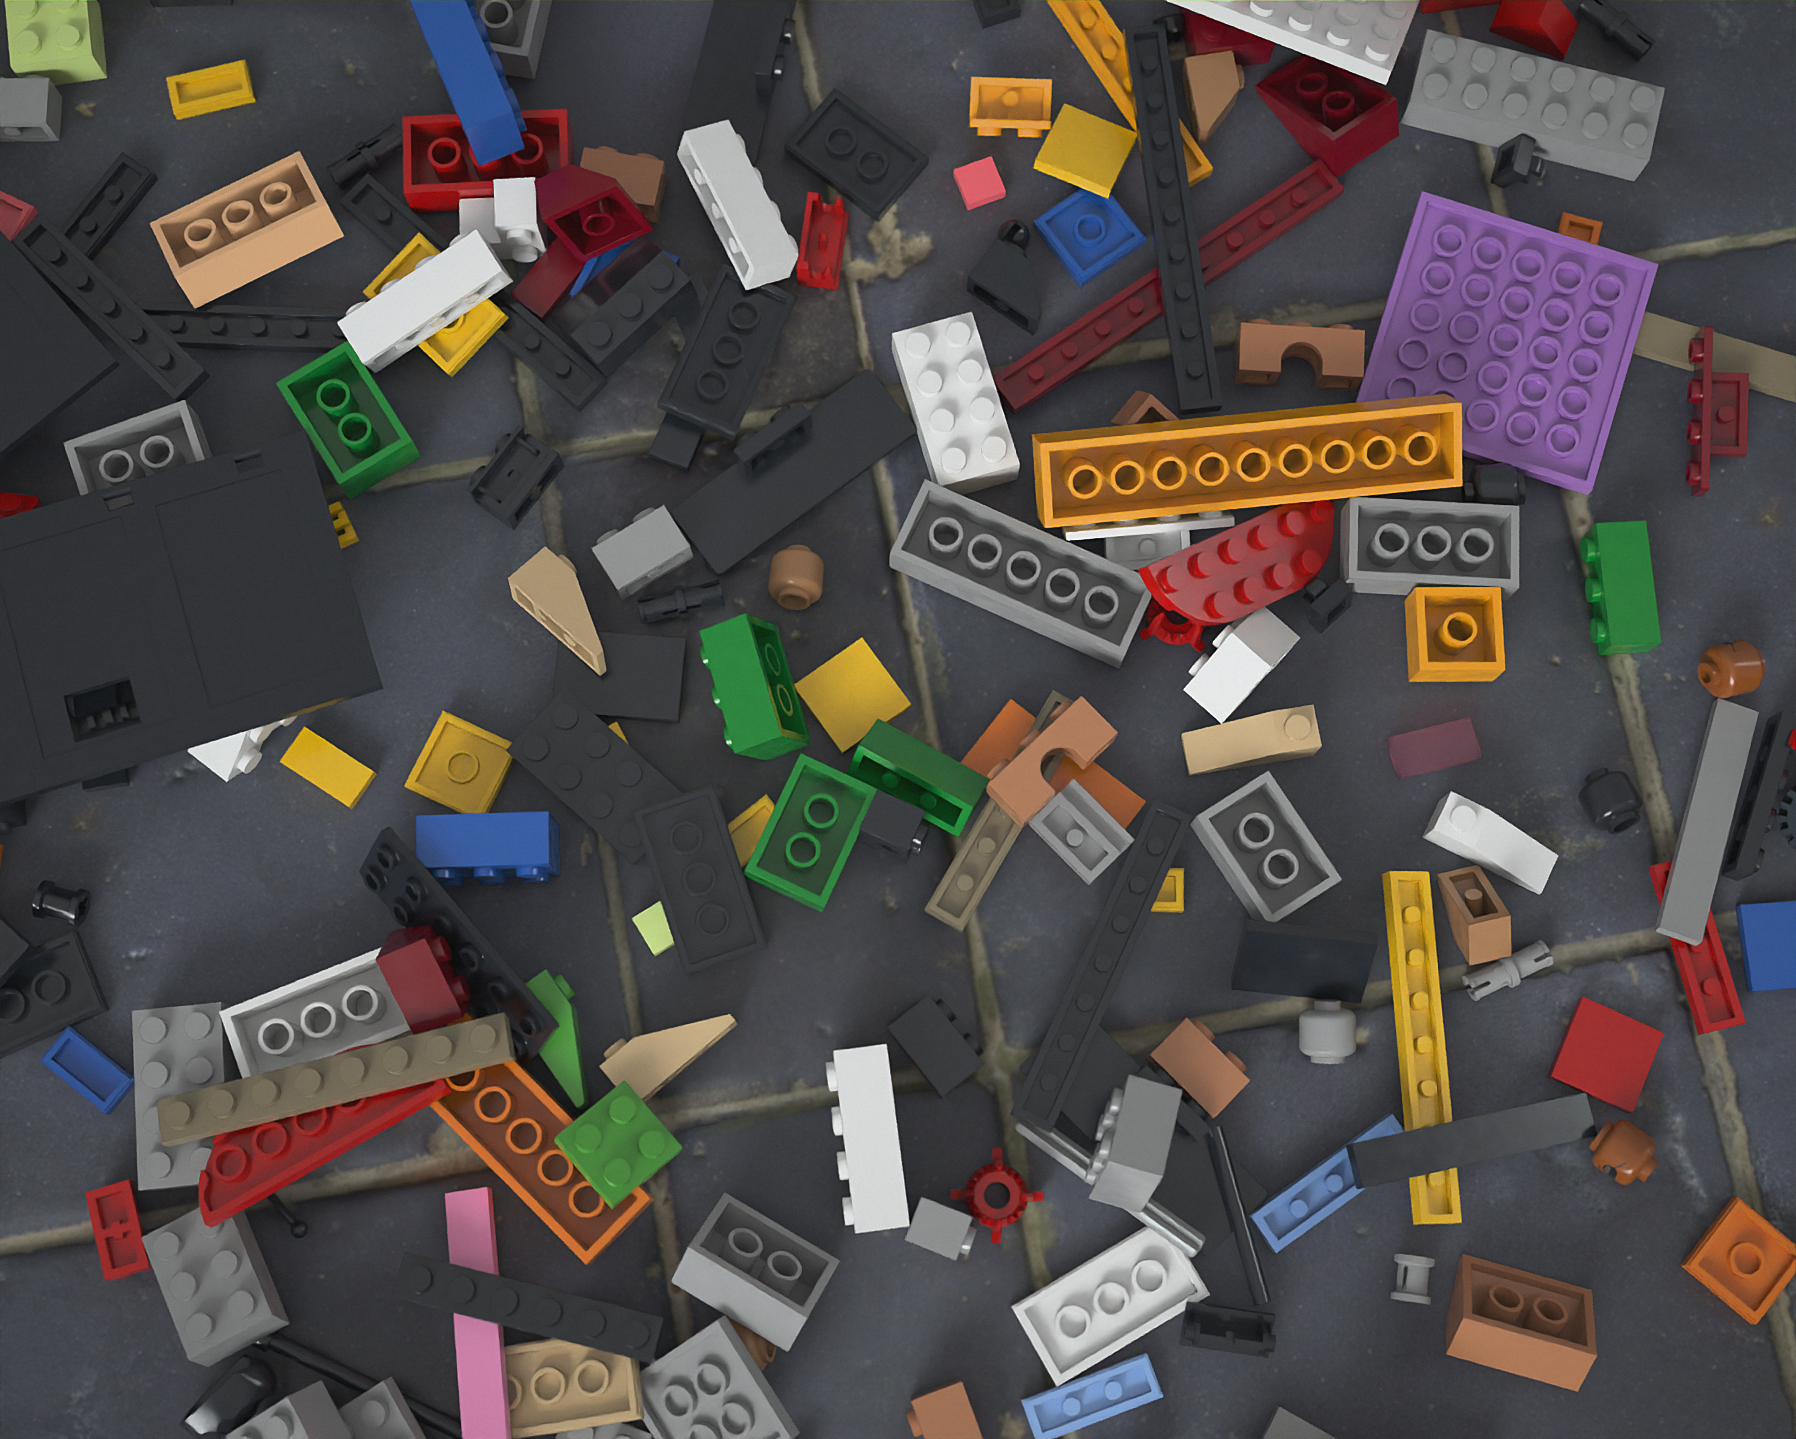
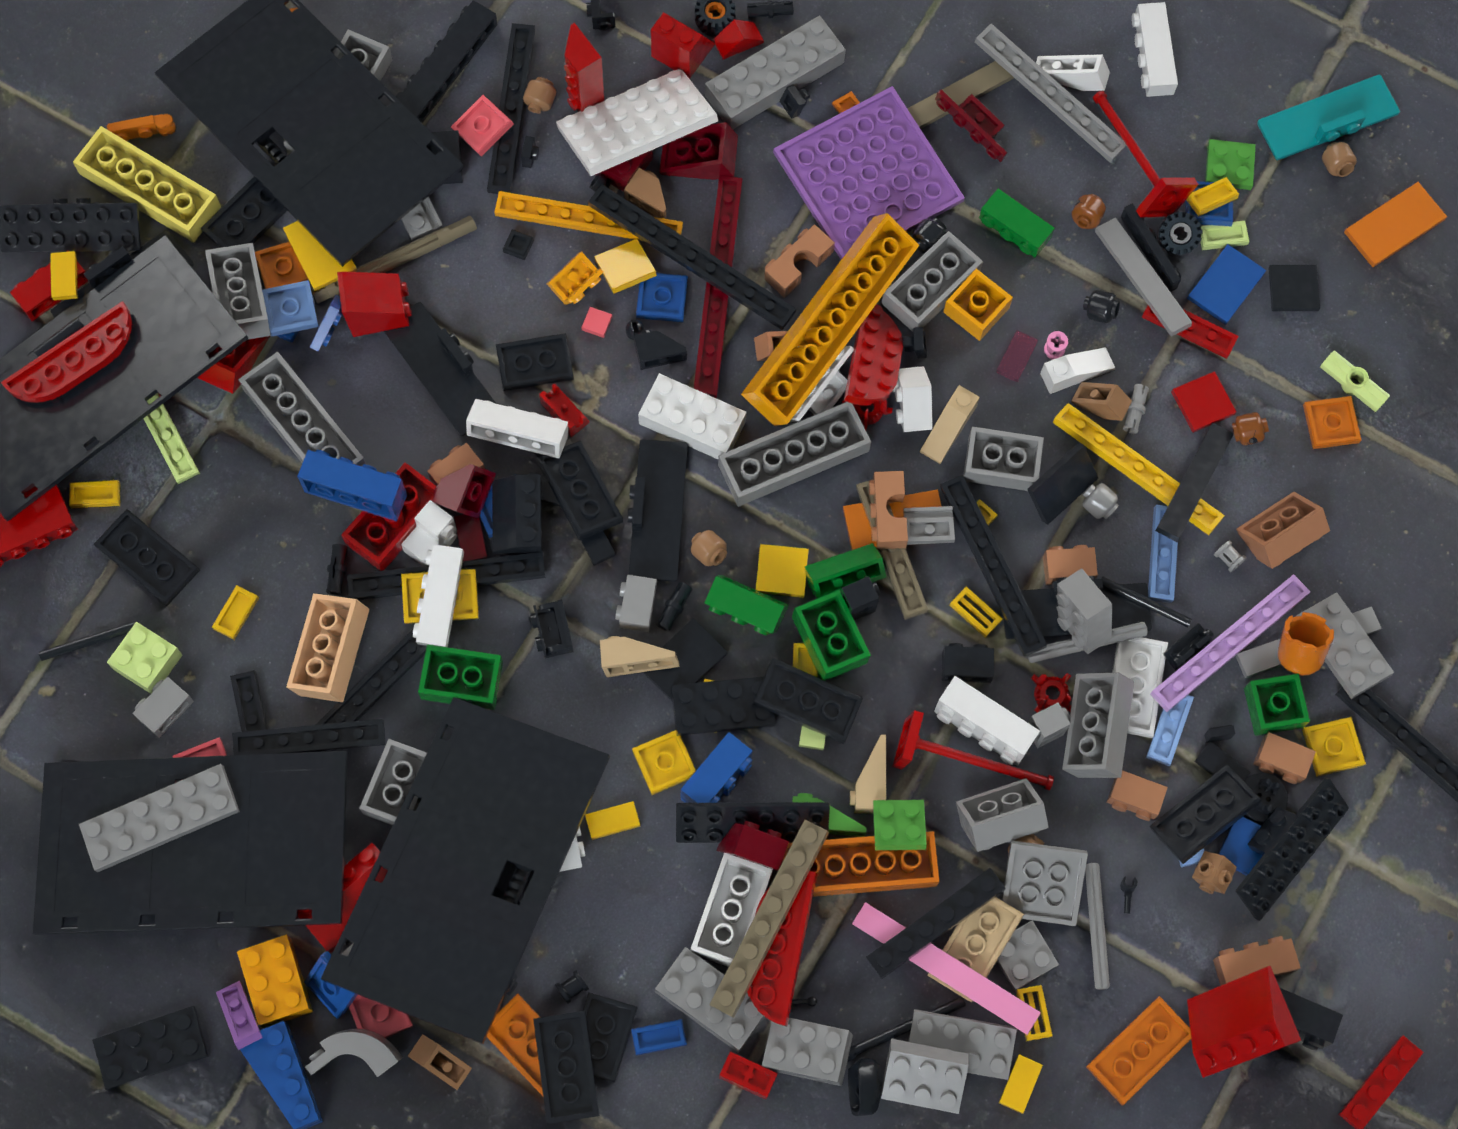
camera: 50 degrees left, 5 degrees down
none -> red tile [892,710,1054,790]
none -> yellow tile [949,586,1003,638]
none -> bright pink bush [1044,331,1068,360]
none -> light grey brick [1062,672,1134,778]
none -> lavender plate [1150,574,1310,712]

